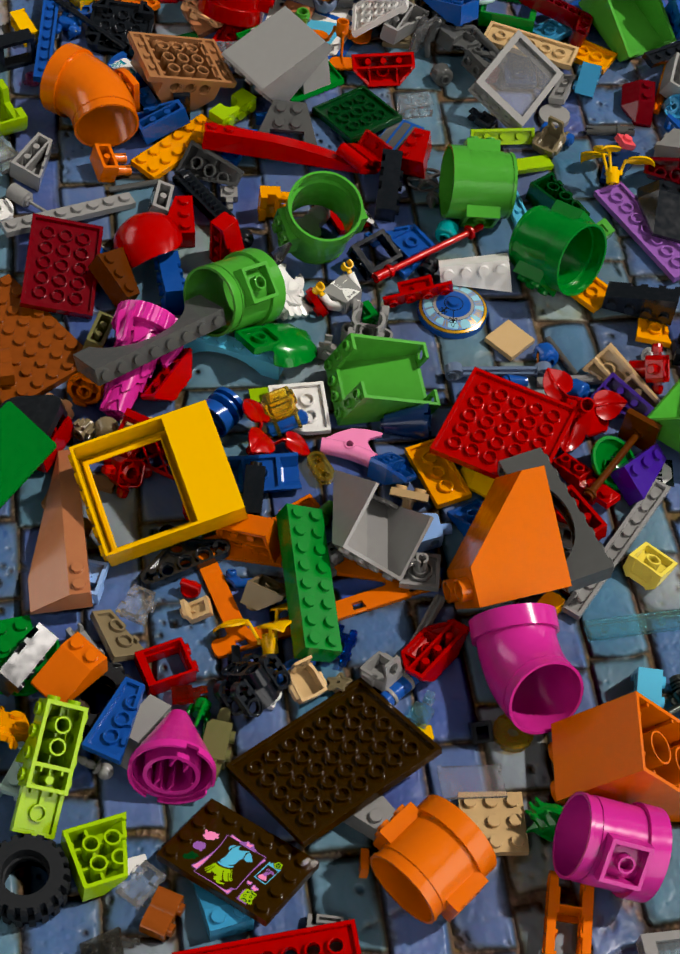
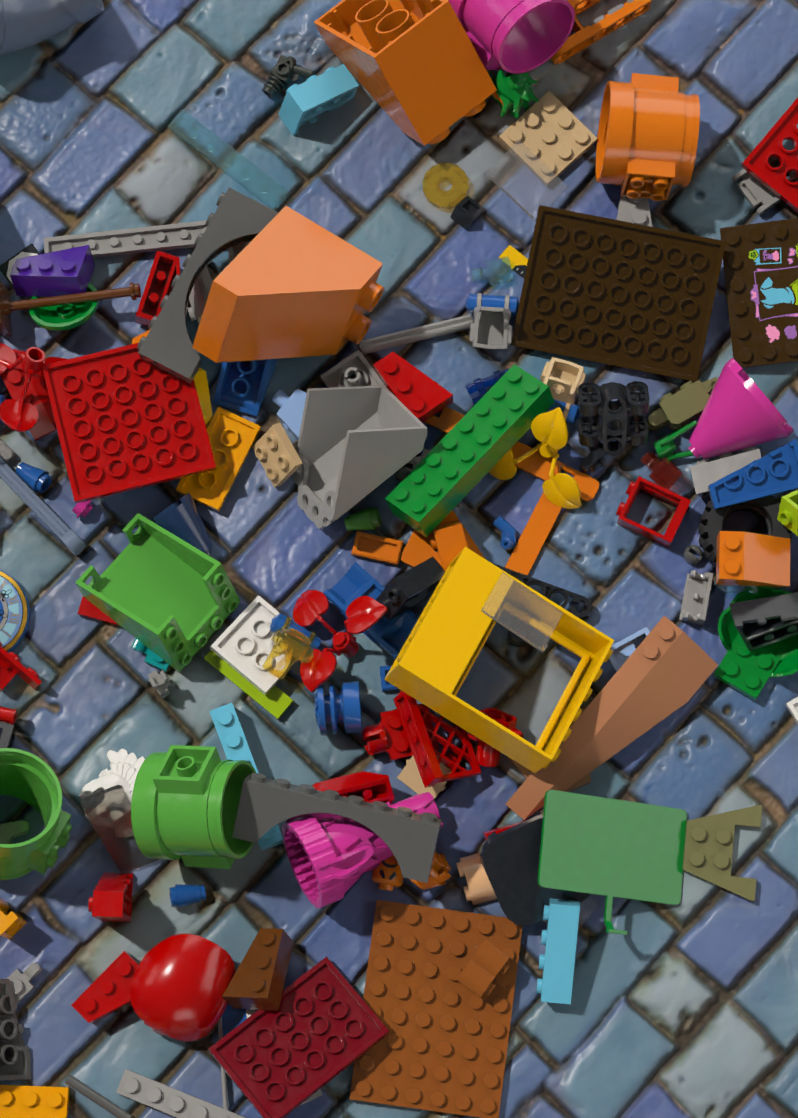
camera: 120 degrees left, 25 degrees up
dark tan gear [72,418,95,441] -> none
olive brick [82,310,113,350] -> none
dark tan wing [90,609,146,663] -> none
dark tan head [94,416,119,438] -> none
clear cylinder [115,584,157,626] -> none
light grey brick [147,179,175,215] -> none
blue wedge [154,250,185,315] -> none
black gear [172,168,254,248] -> none
tan bracket [179,595,214,625] -> none
red plate [180,578,202,599] -> none
green animal [234,323,318,368] -> none
dark tan slope [240,574,286,611] -> none
red plate [305,287,329,317] -> none
clear yellow plate [307,451,335,485] -> none
torso [312,259,362,314] -> none
bright pink pin [320,428,383,468] -> none
dark tan plate [327,672,353,693] -> none
light grey piece [340,300,393,342] -> none
orange tile [359,848,370,878] -> none
green bracket [361,300,379,325] -> none
blue wedge [367,452,417,486] -> none
red wedge [400,619,470,682] -> none
dark pink cylinder [468,603,584,735] -> none
red slope [552,452,620,509] -> none
light yellow slope [623,542,678,590] -> none
none -> red wedge [373,352,453,423]
none -> clear piece [481,572,563,652]

